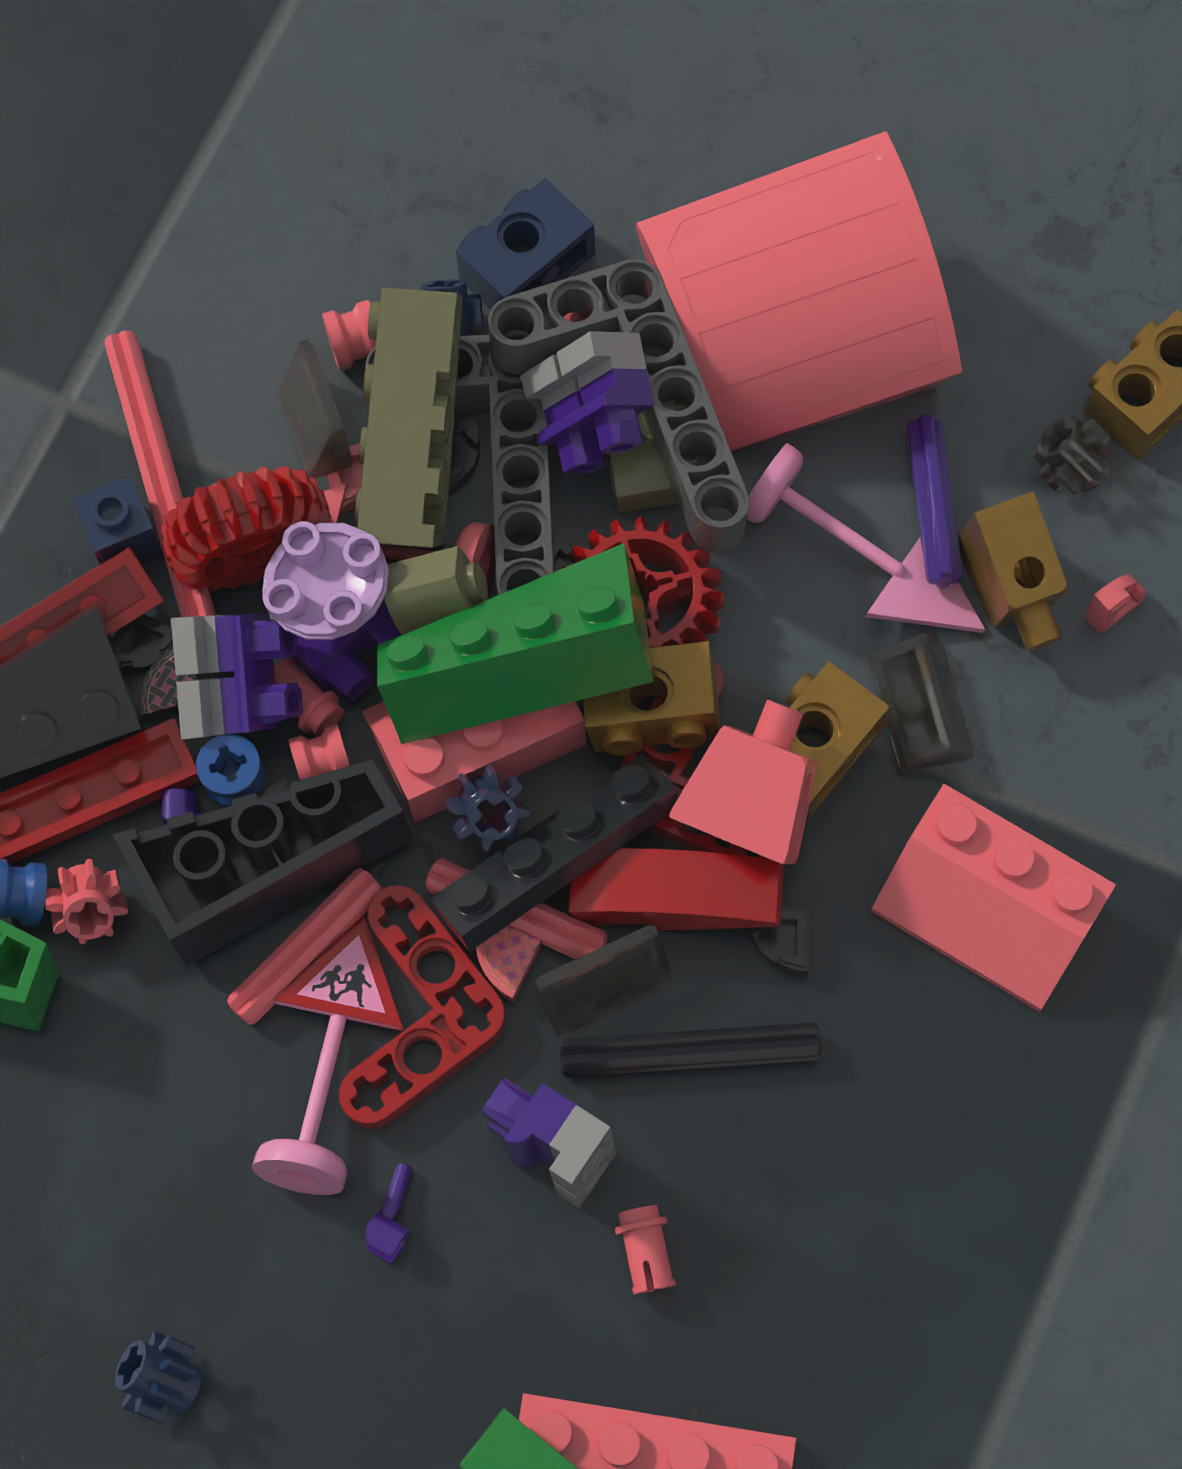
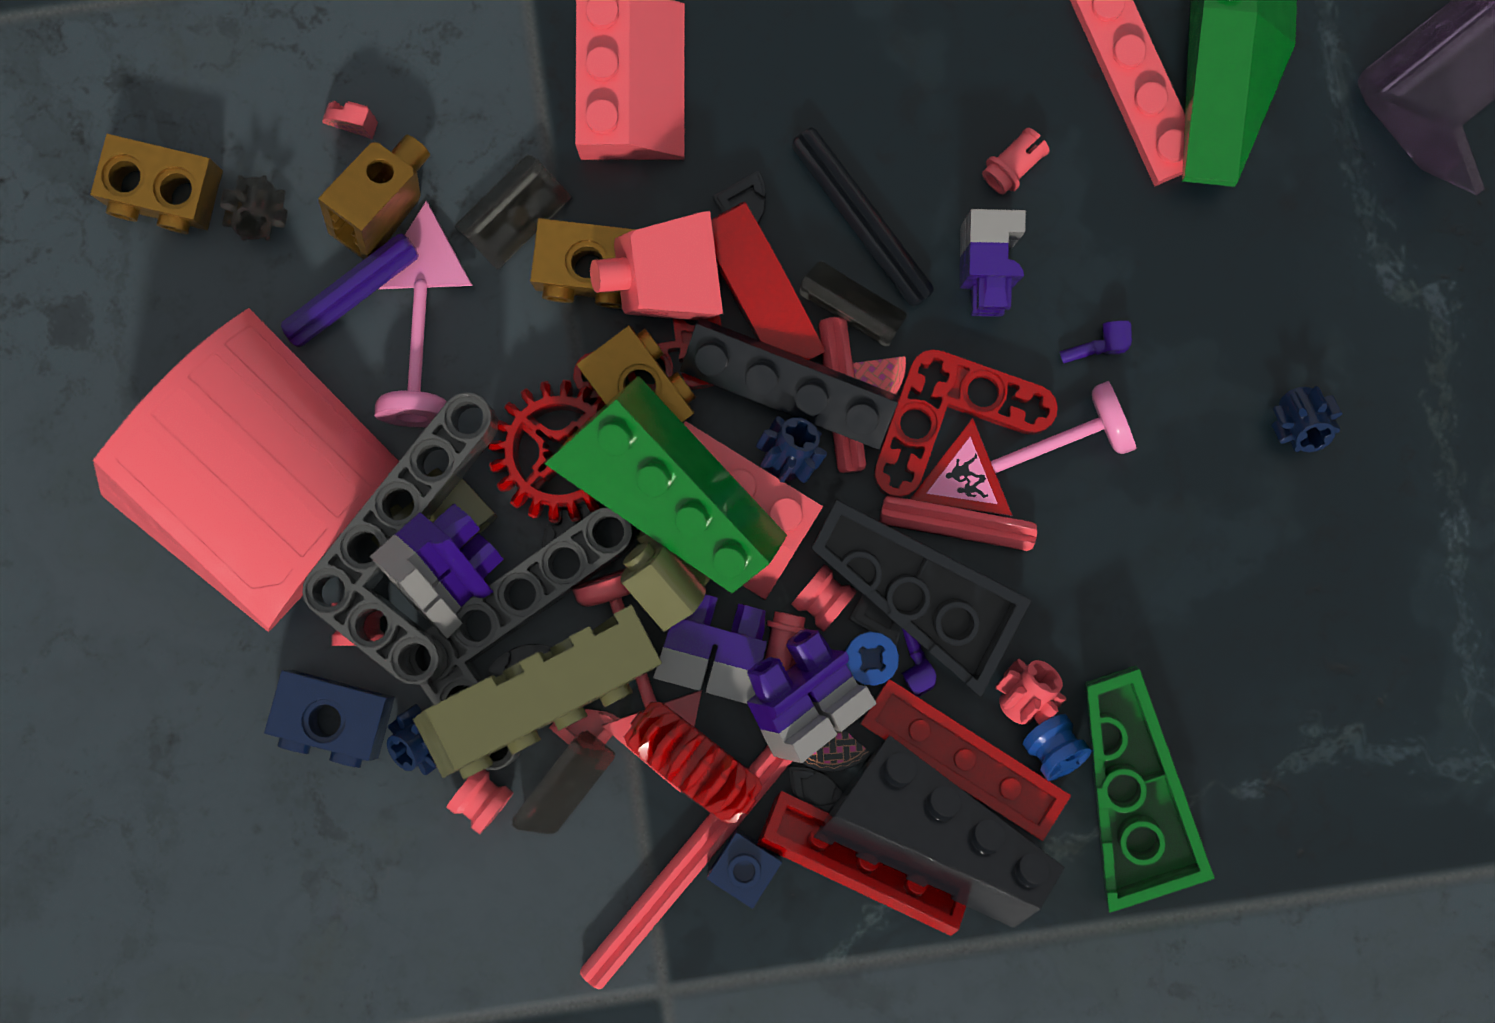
camera: 125 degrees left, 15 degrees up
lavender dish [262,521,389,640] -> none

